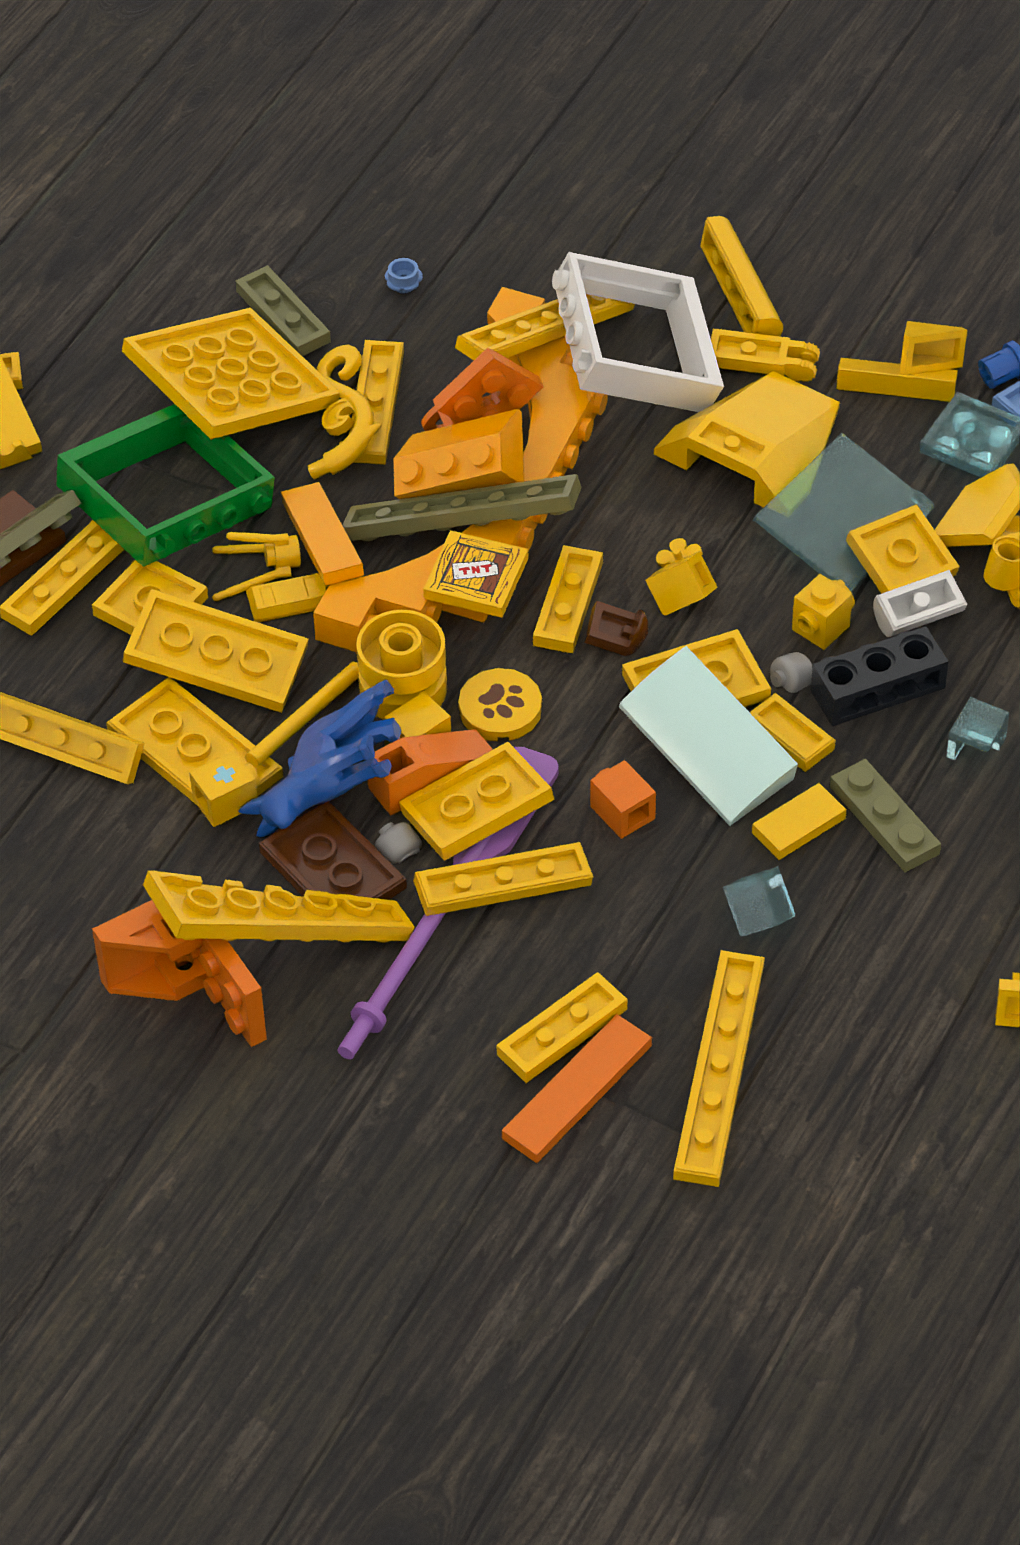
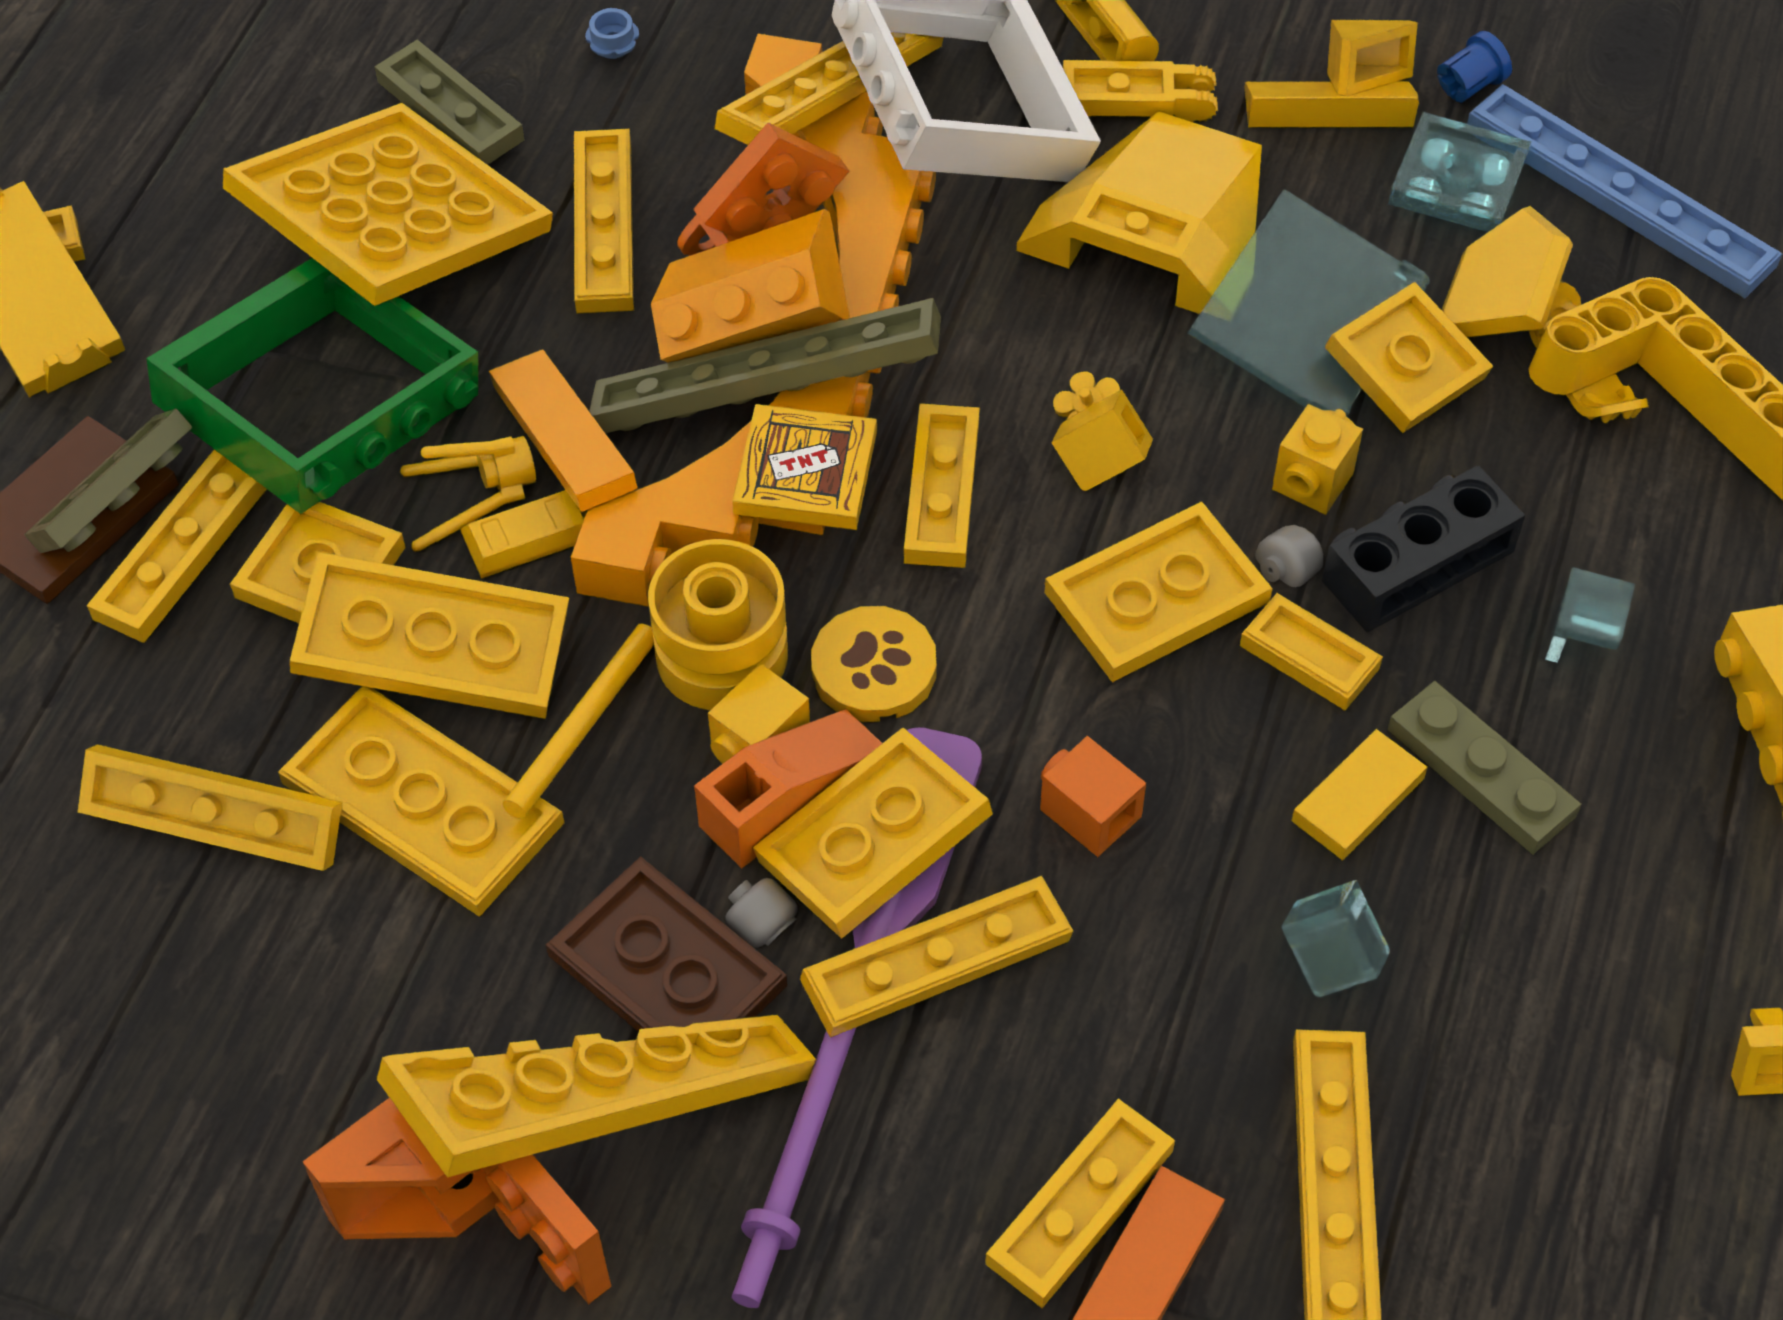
camera: 10 degrees left, 5 degrees up
yellow brick [189,750,260,827] -> none
blue animal [238,680,401,837] -> none
yellow plant [308,345,381,480] -> none
reddish brown plate [584,601,649,656] -> none
light aqua slope [619,646,798,826] -> none
white brick [873,570,967,637] -> none

